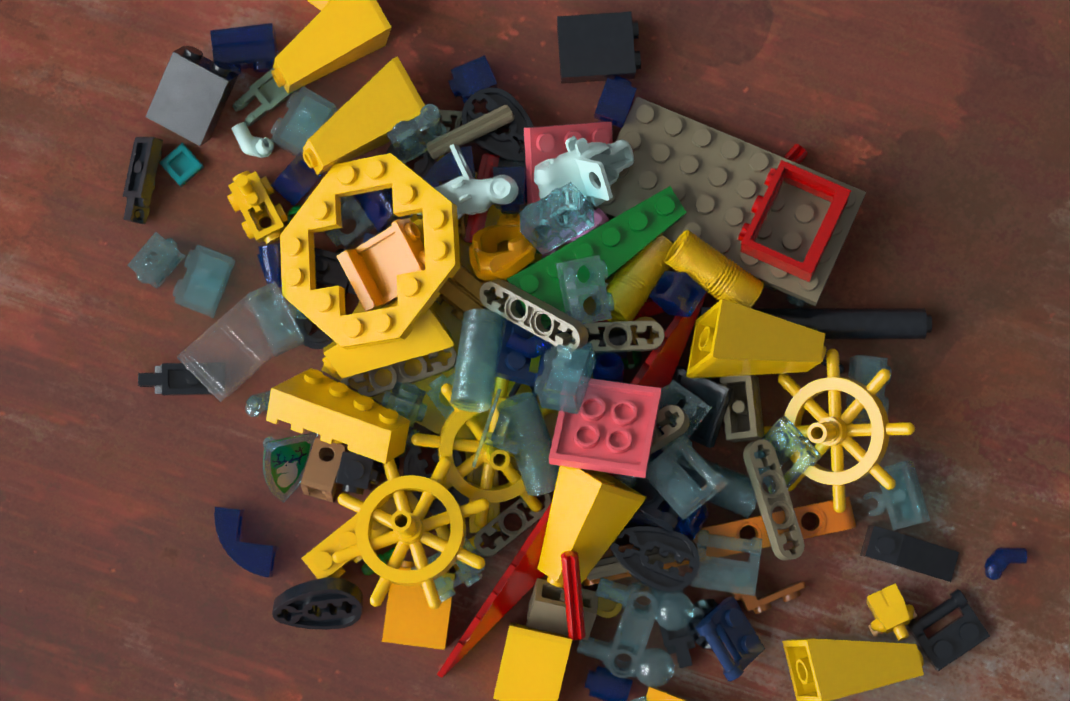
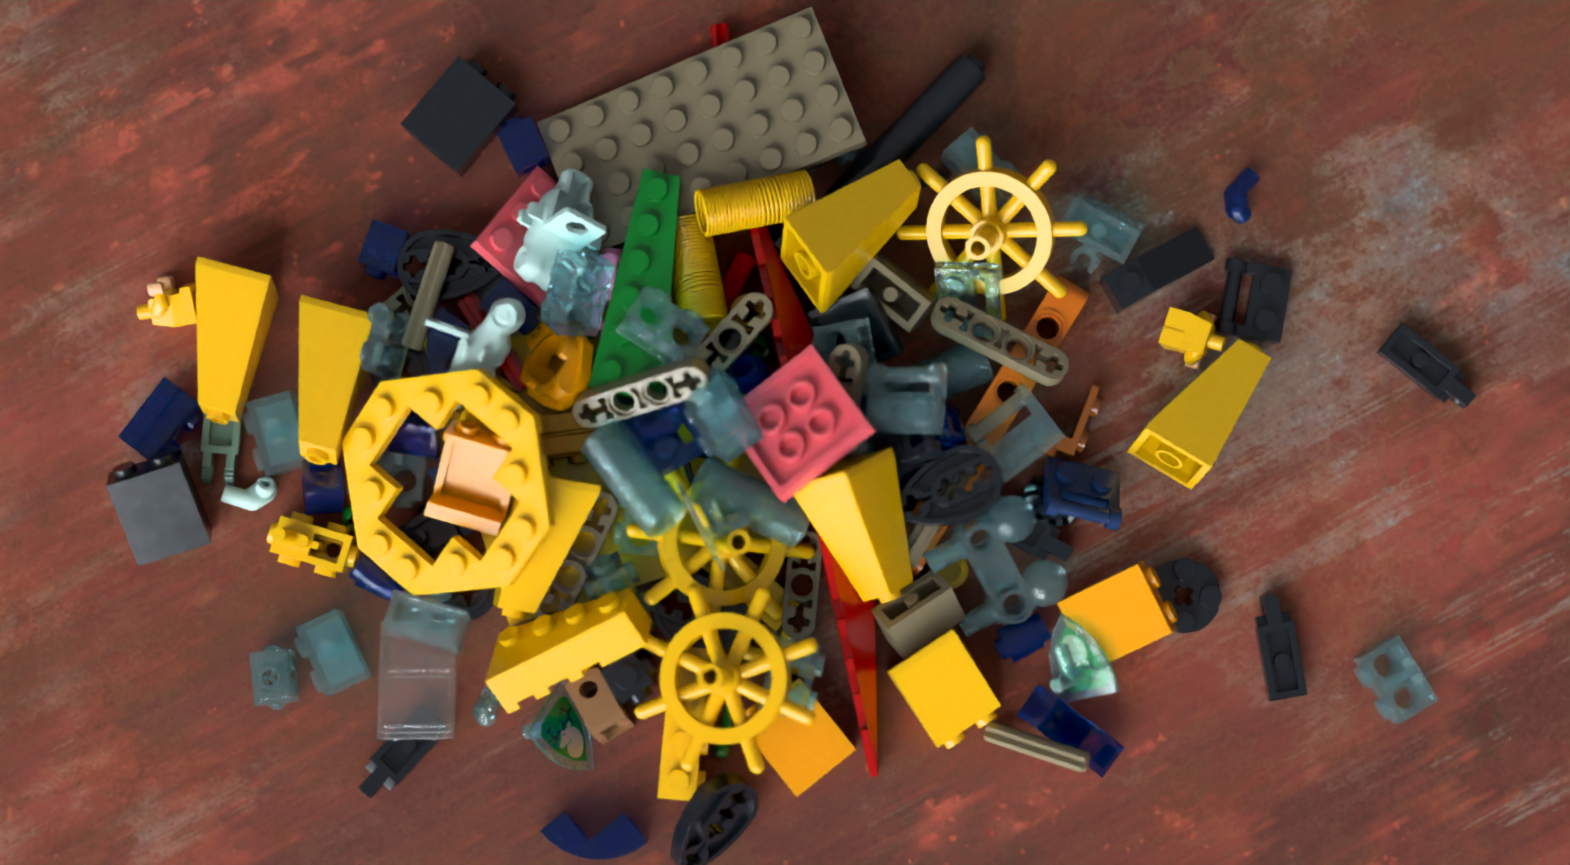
camera: 45 degrees left, 0 degrees up
black hinge [123,137,163,224] -> none
teal tile [160,143,204,187] -> none
red axle [561,551,586,640] -> none
clear blue brick [649,271,706,317] -> none
red window [738,160,851,283] -> none

